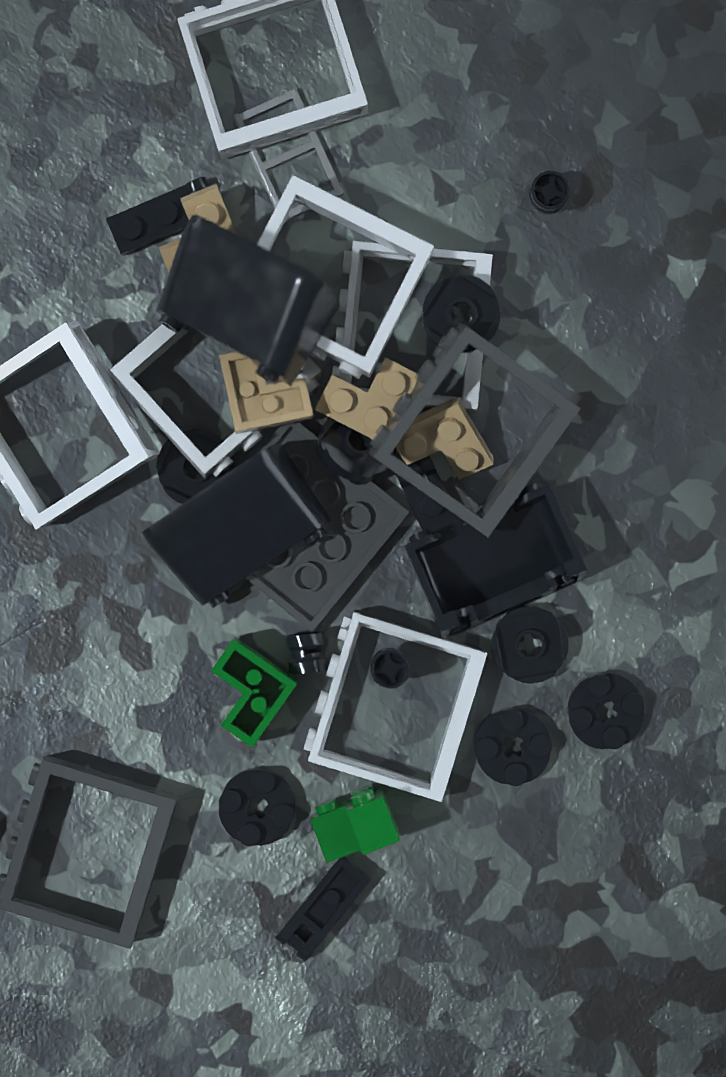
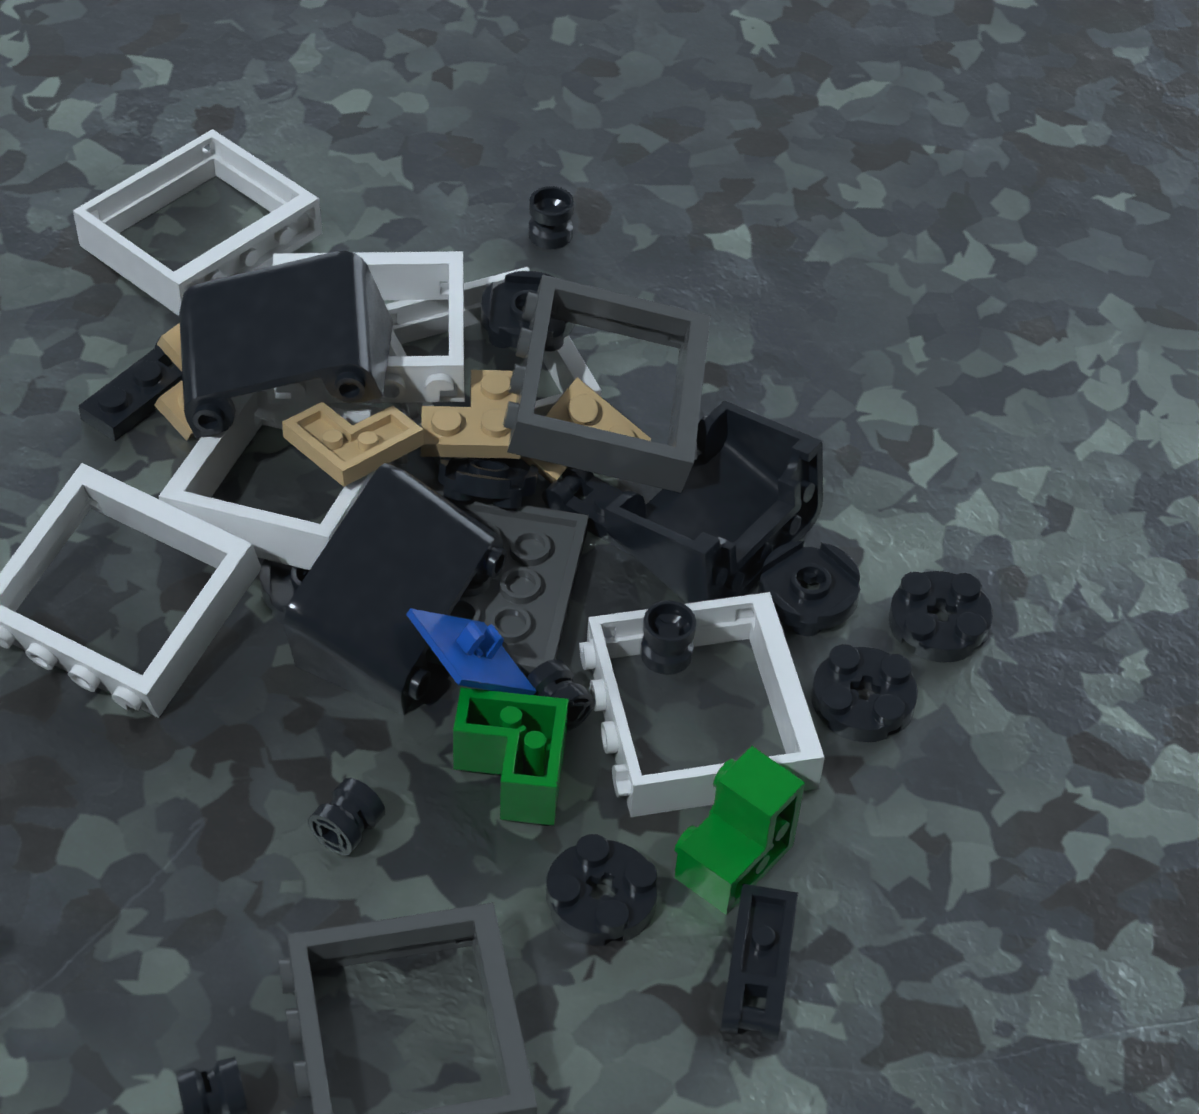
camera: 30 degrees left, 40 degrees down
none -> black wheel [308,778,385,856]
none -> blue piece [406,608,536,695]

